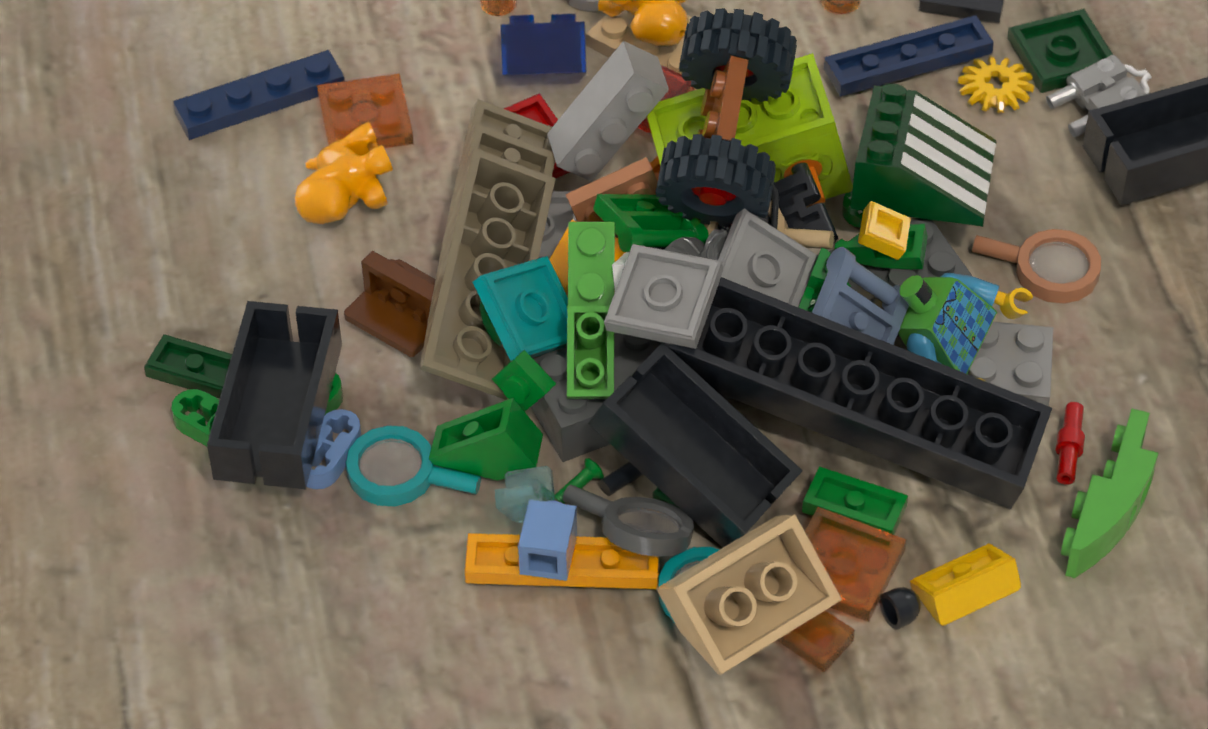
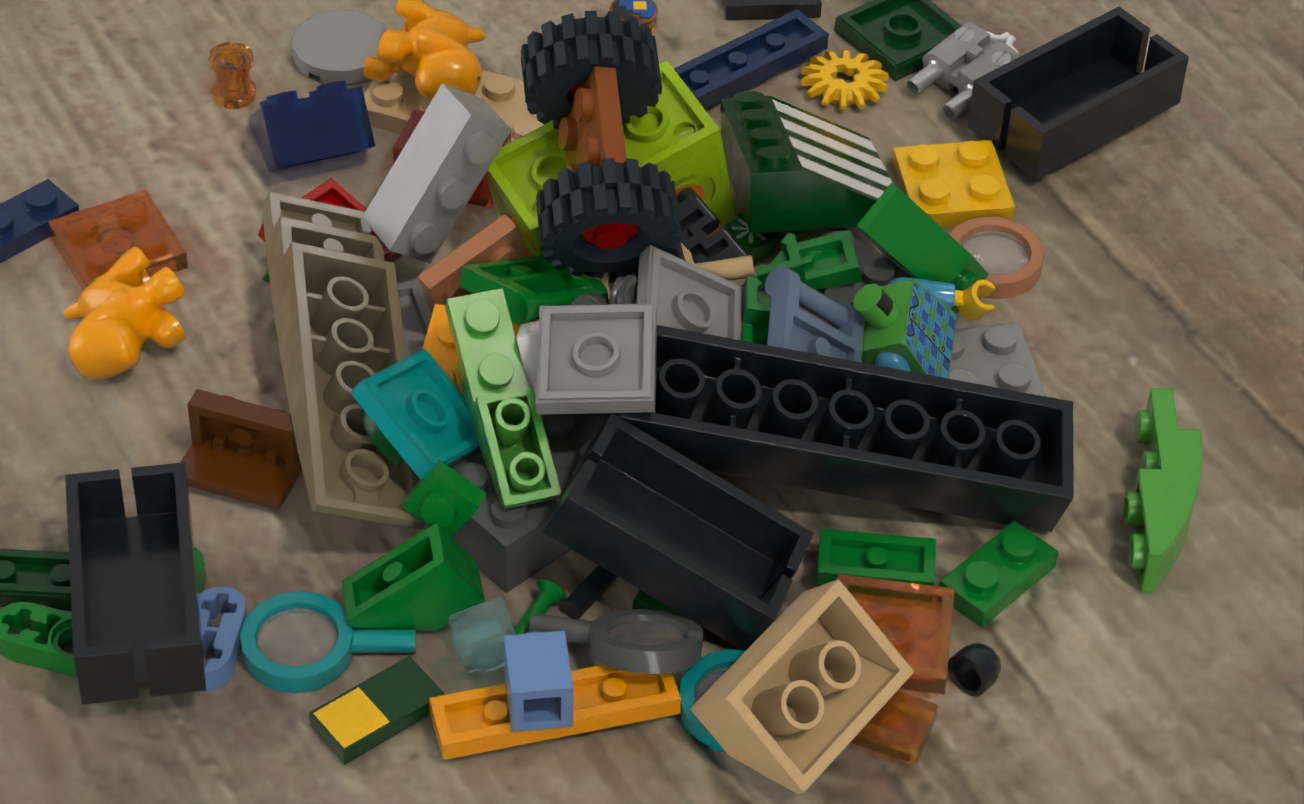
camera: 20 degrees left, 5 degrees down
yellow tile [858,201,911,260] -> none
yellow slope [910,543,1021,625] -> none
red bar [1055,402,1085,485] -> none
none -> dark green tile [309,656,444,765]
none -> green slope [857,183,989,315]
none -> yellow plate [892,140,1015,228]
none -> green plate [938,520,1059,628]

